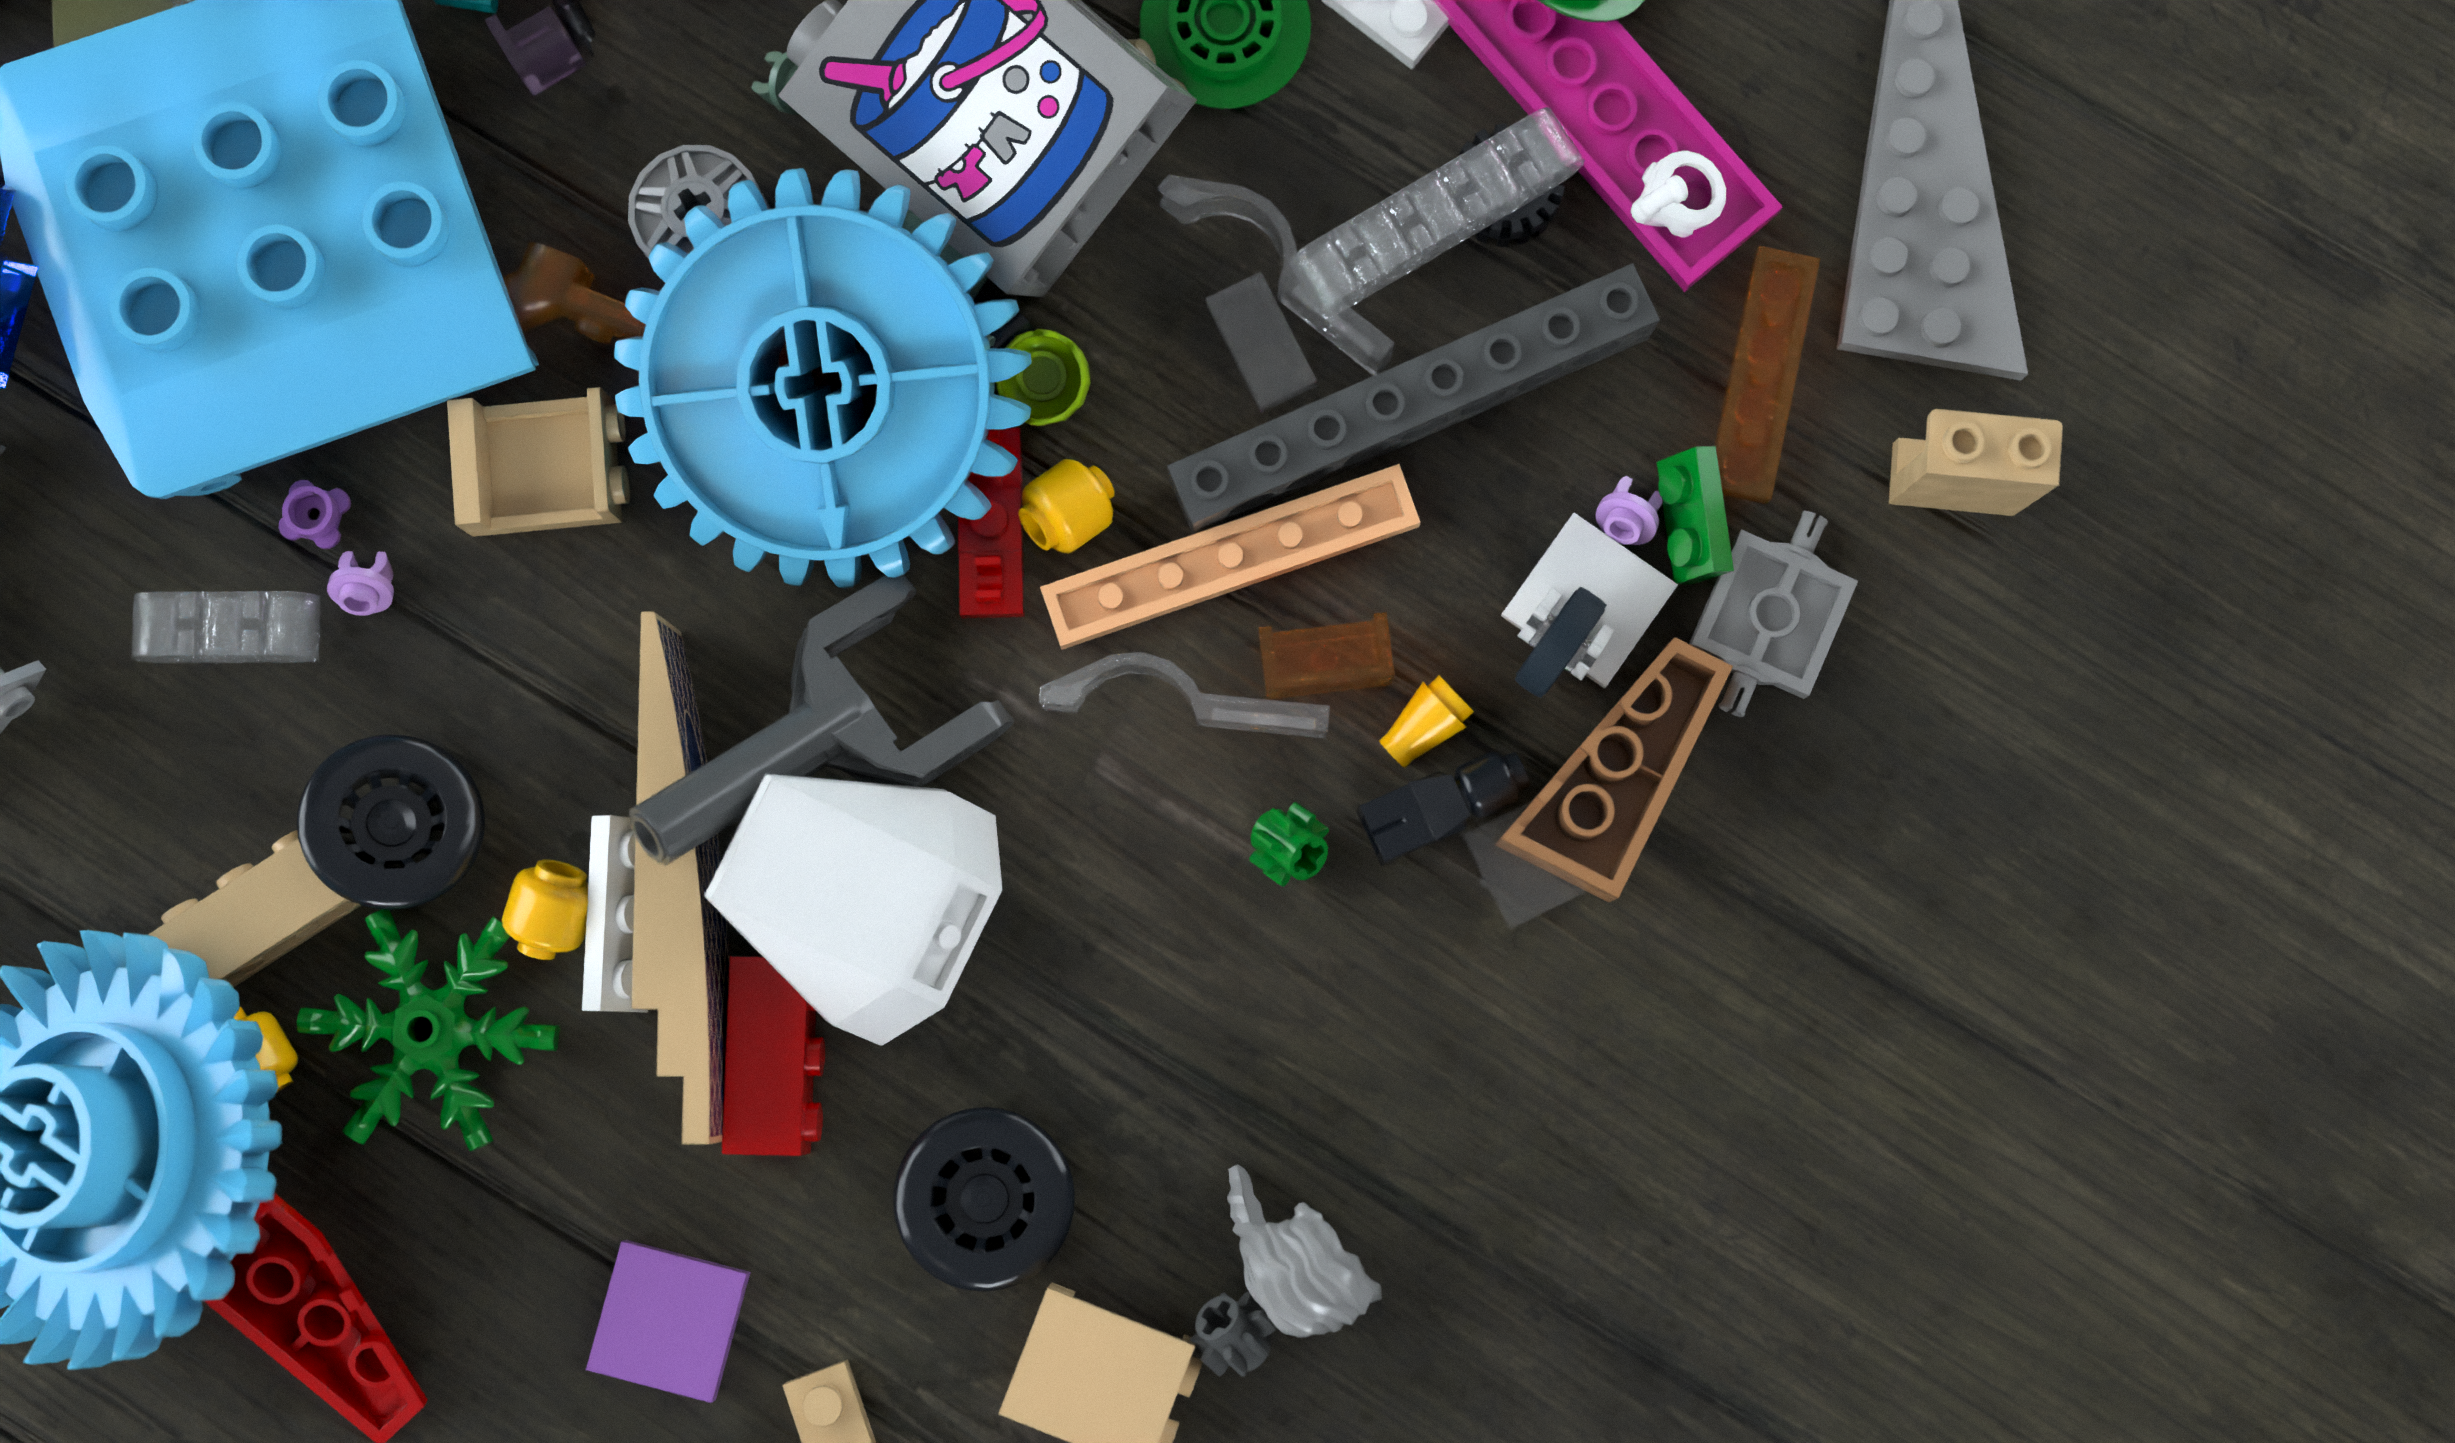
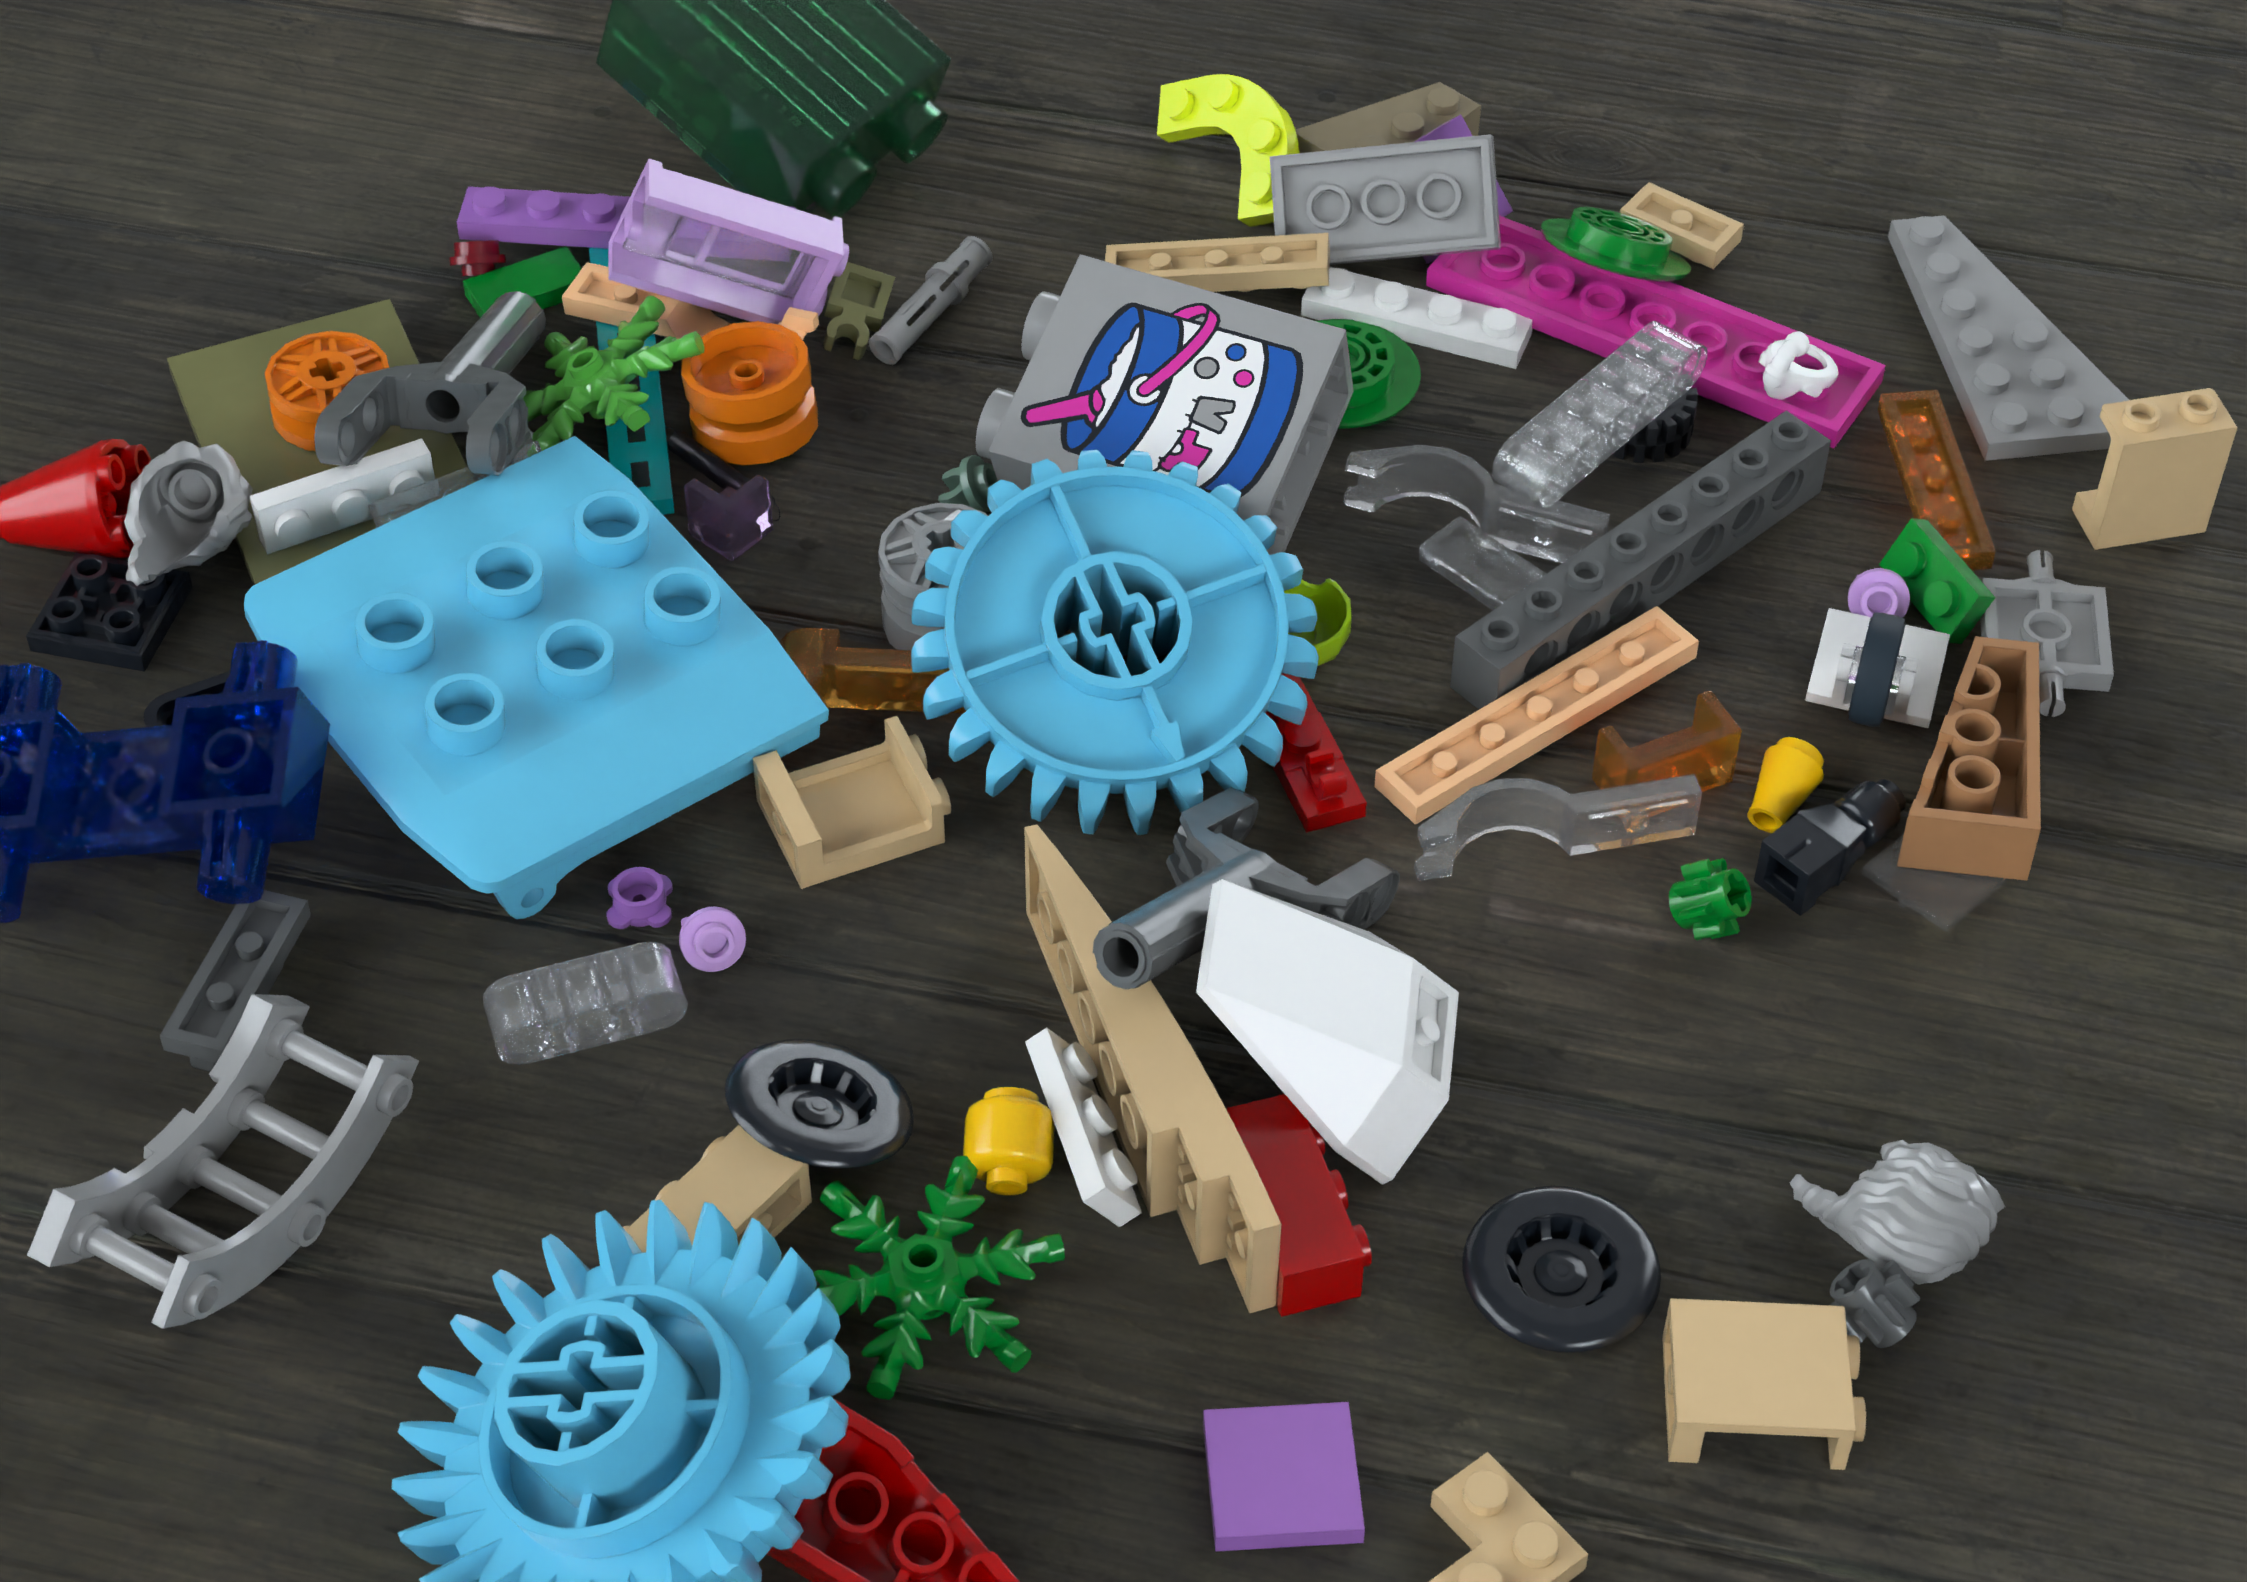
camera: 20 degrees left, 35 degrees down
yellow head [1018,459,1115,554] -> none

